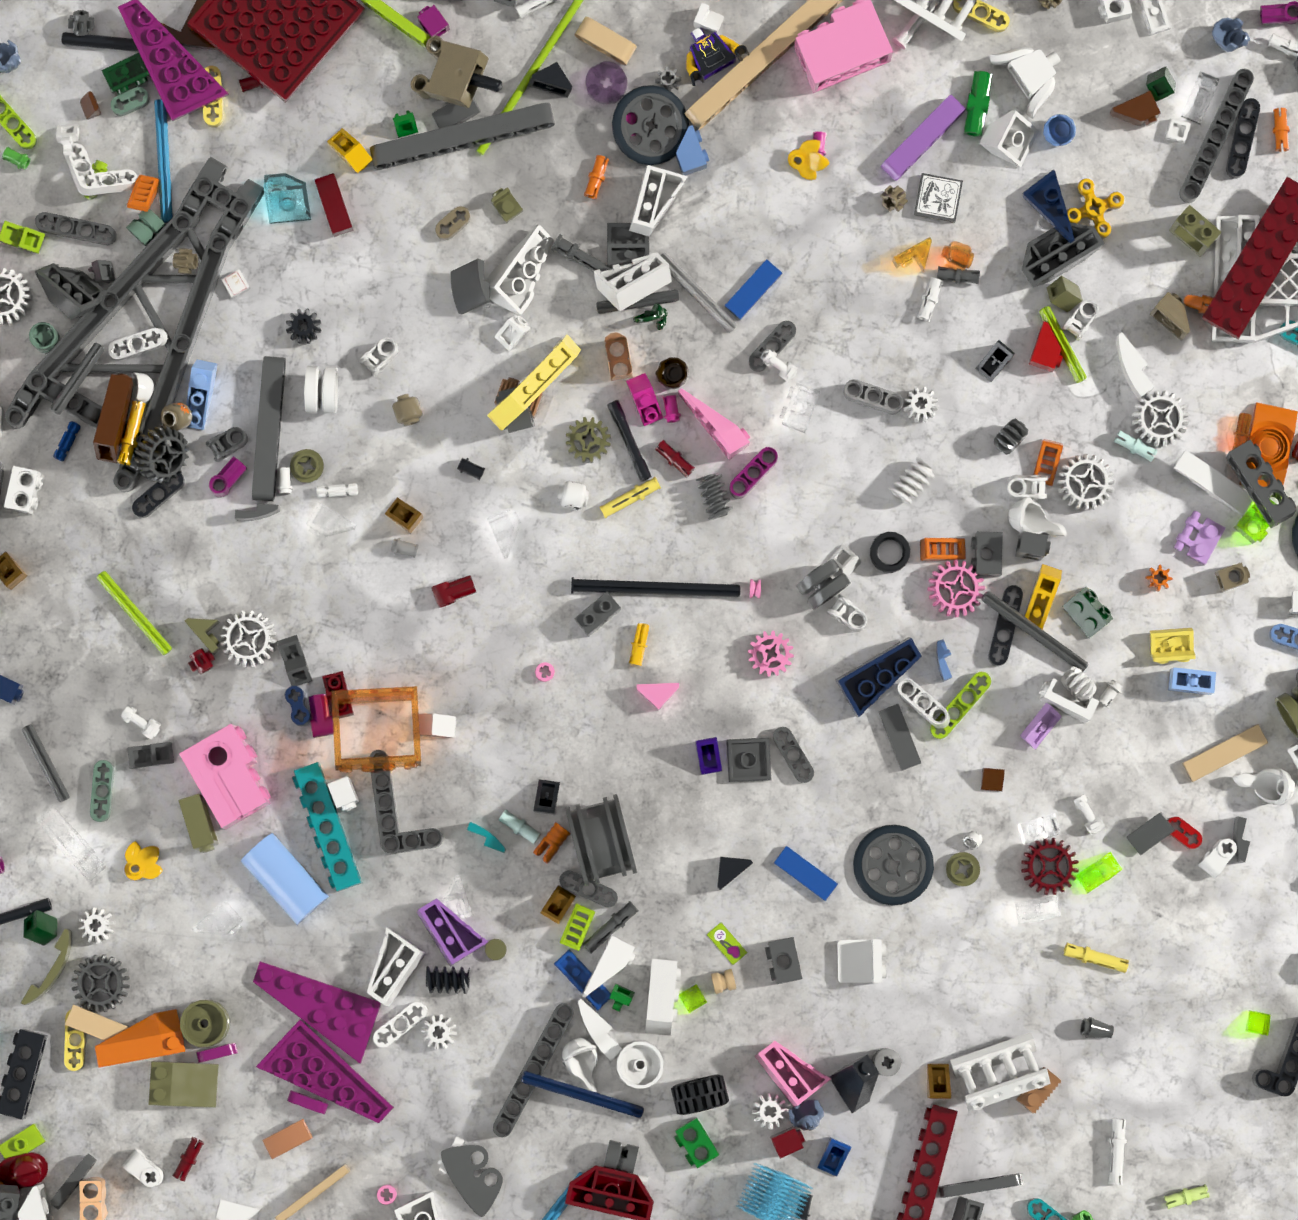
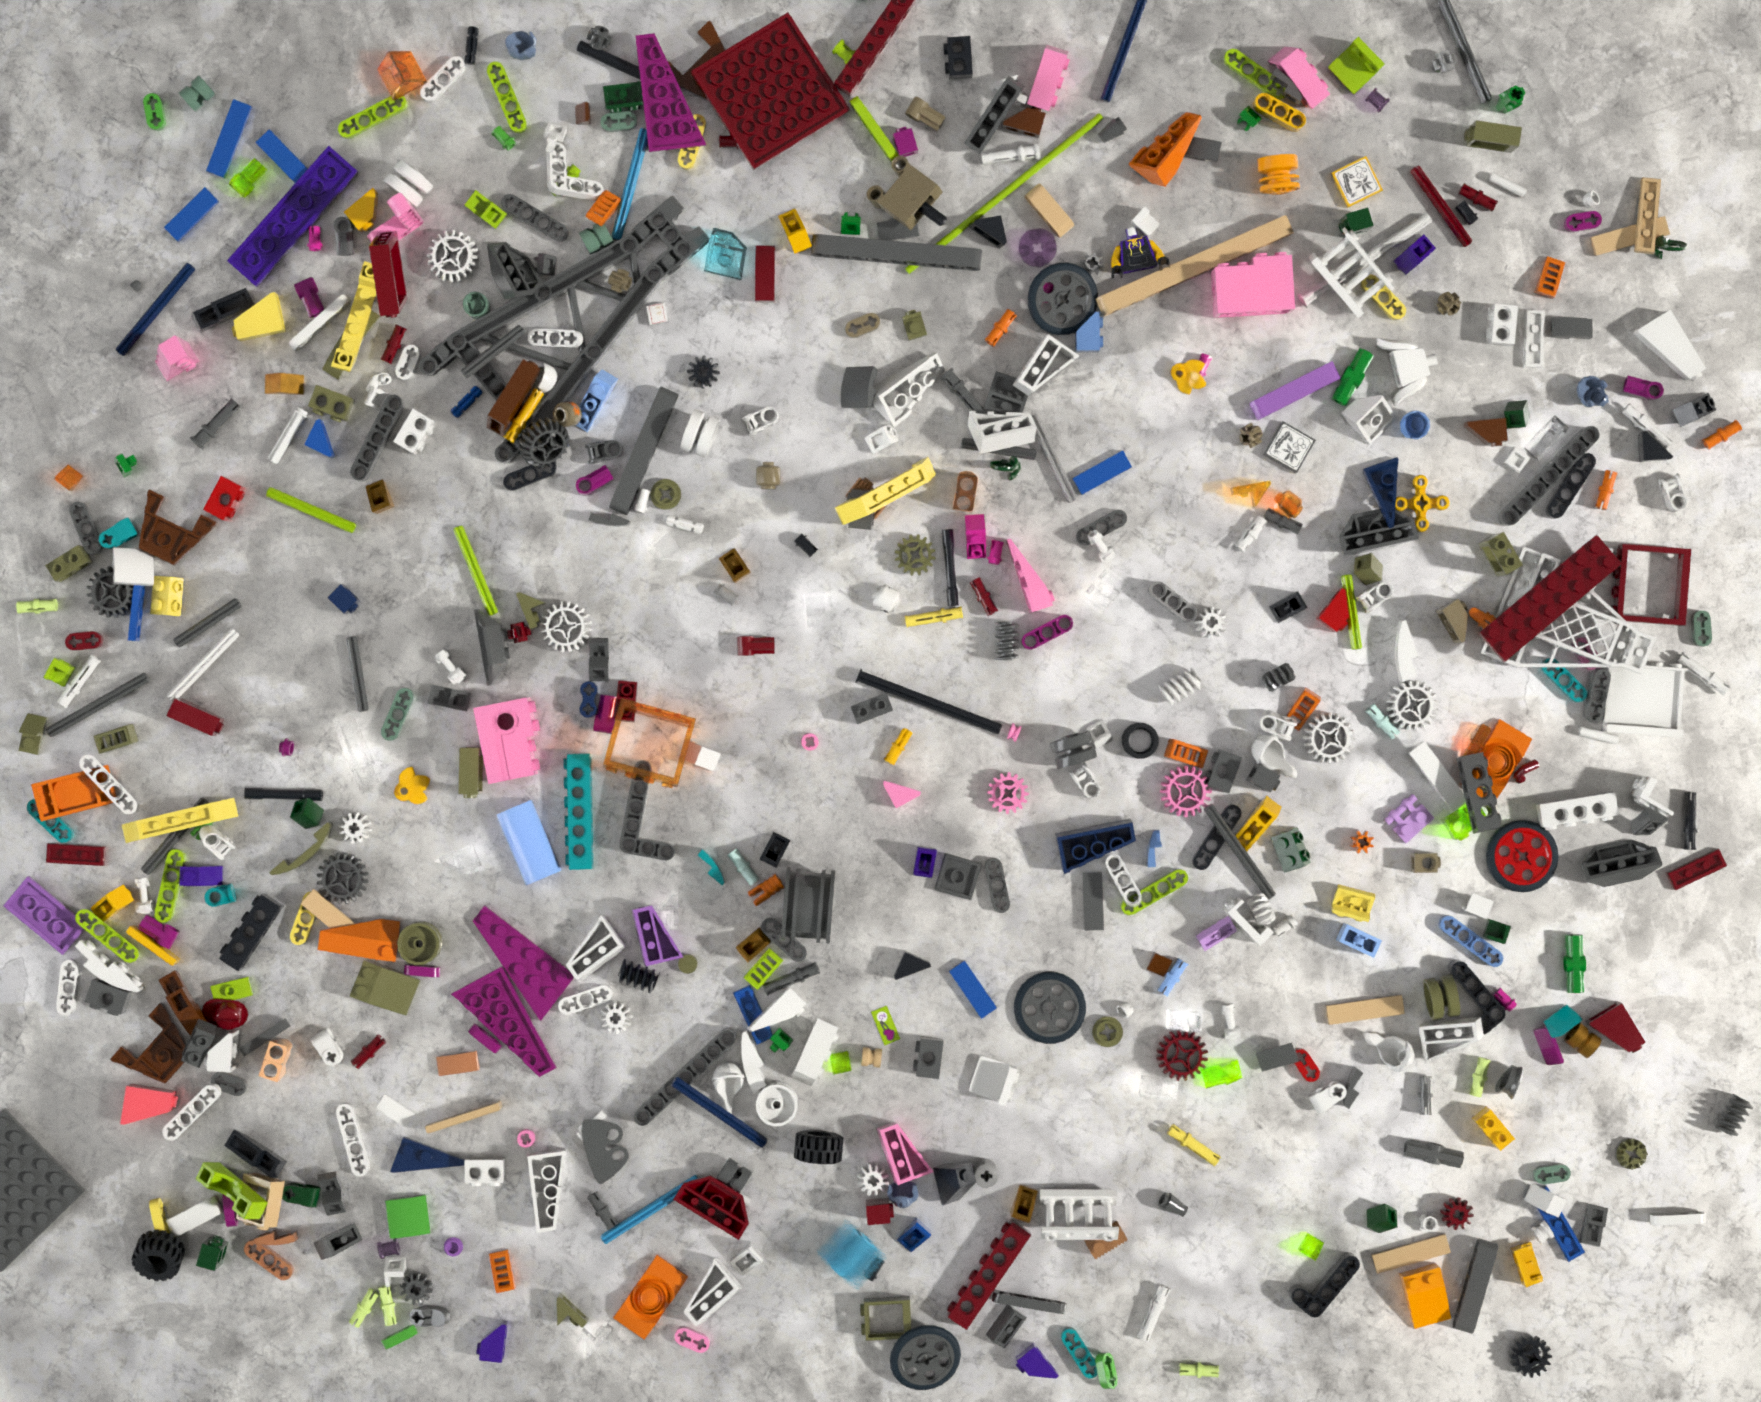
camera: 20 degrees right, 5 degrees up
white brick [327,776,360,812] -> none
dark brown hair [655,357,689,389] -> none
green brick [674,1117,719,1169] -> none
none -> dark grey wedge [474,609,511,686]
none -> light blue pin [1158,958,1189,997]

